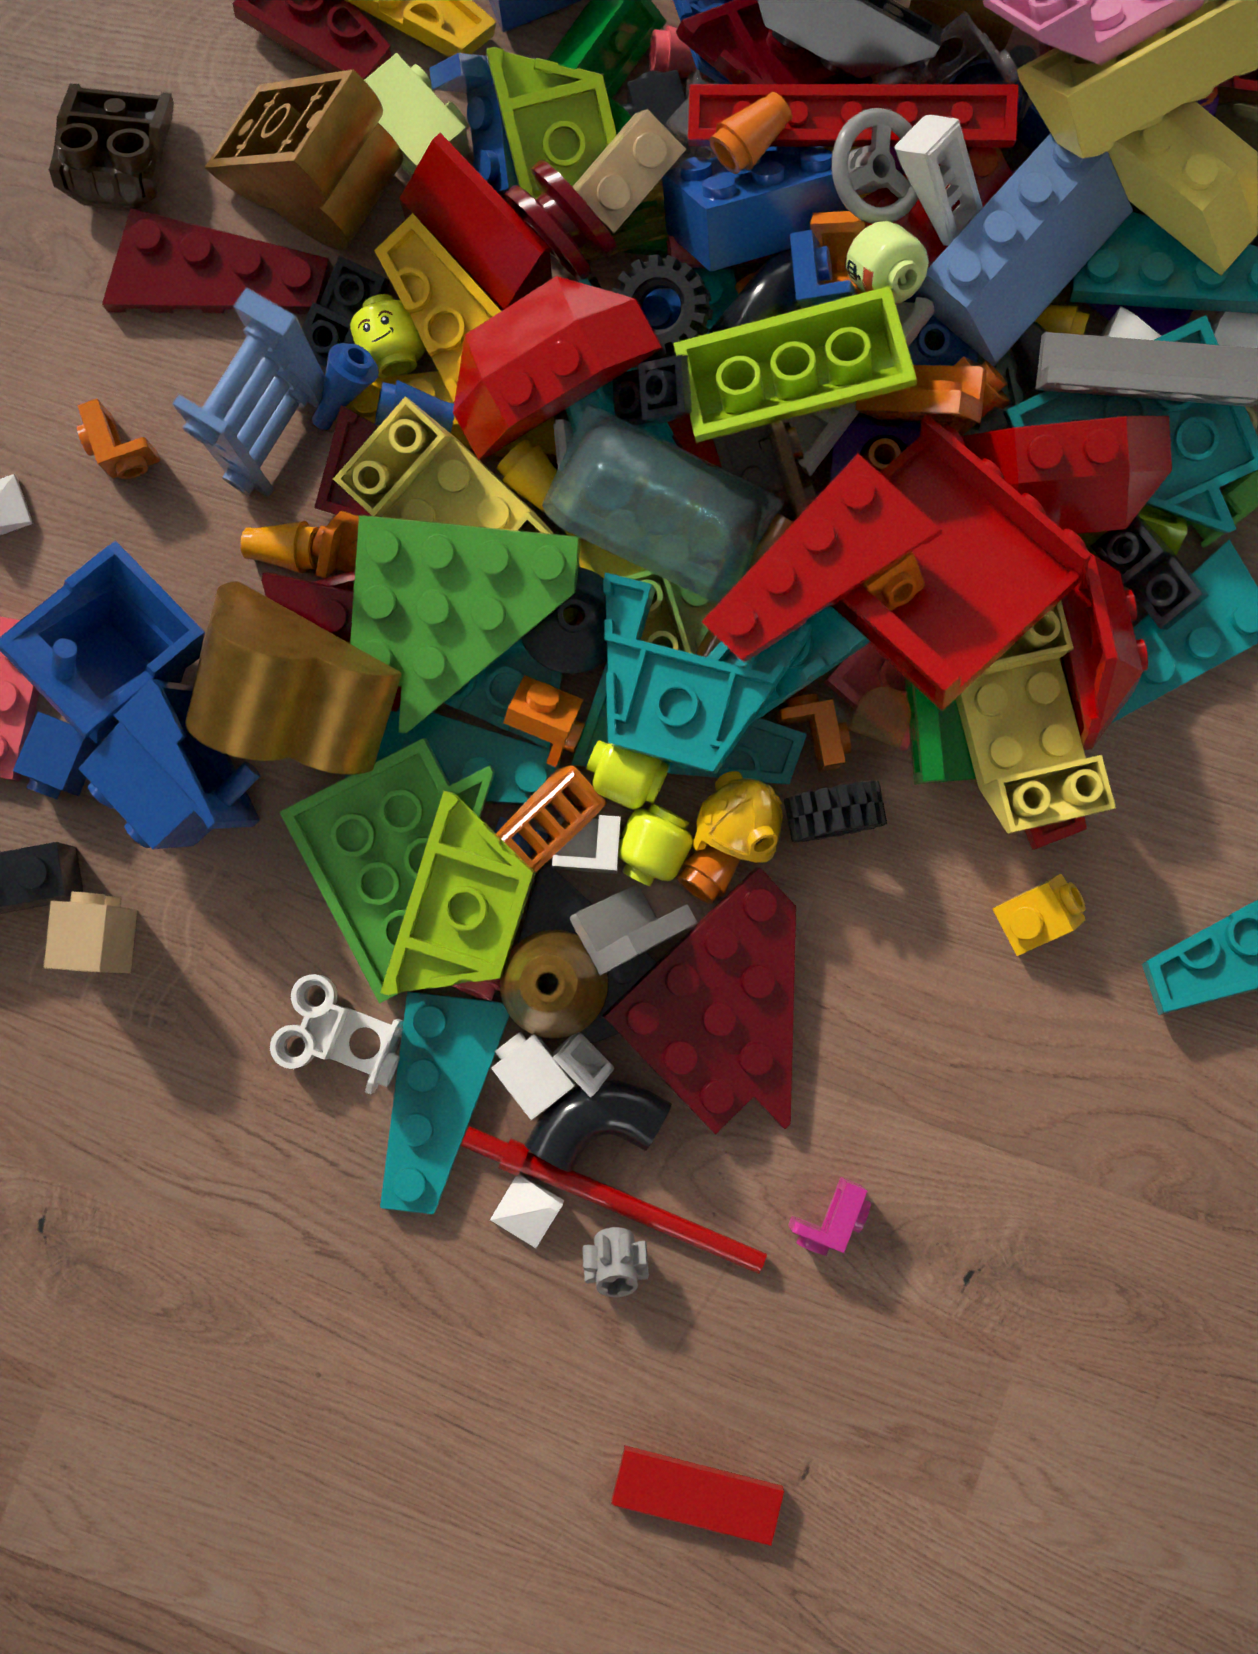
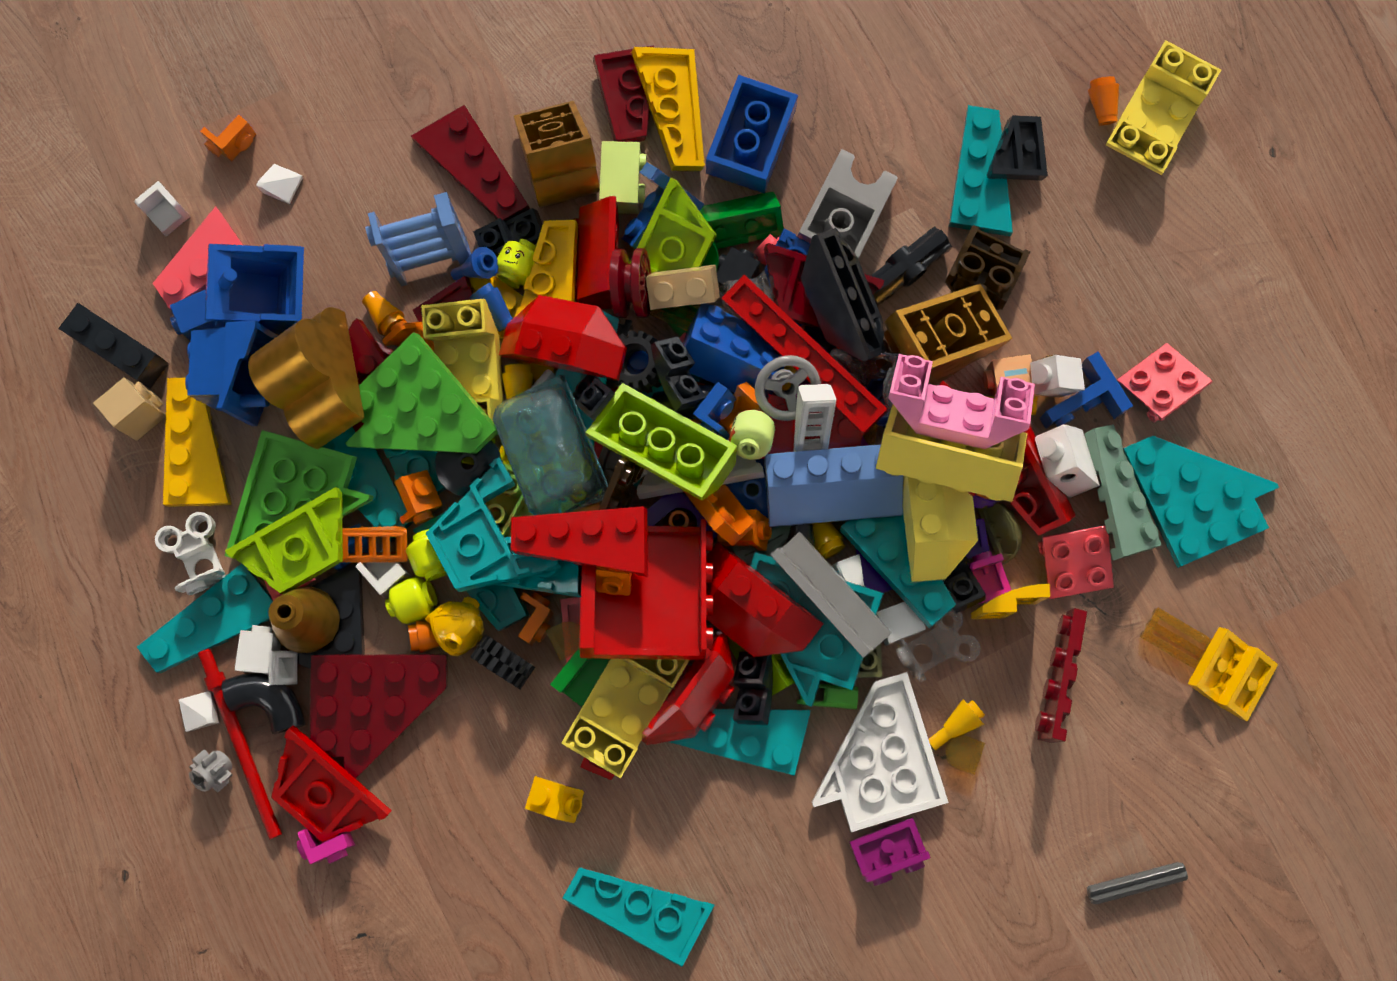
camera: 45 degrees right, 5 degrees down
dark brown slope [49,83,174,210] -> none
orange bracket [77,398,160,479] -> none
light grey panel [570,885,698,975] -> none
red tile [611,1445,784,1546] -> none
orange cone [710,92,792,174] -> none
none -> yellow wing [163,378,232,507]
none -> red wing [271,725,392,842]
none -> black slope [651,337,705,412]

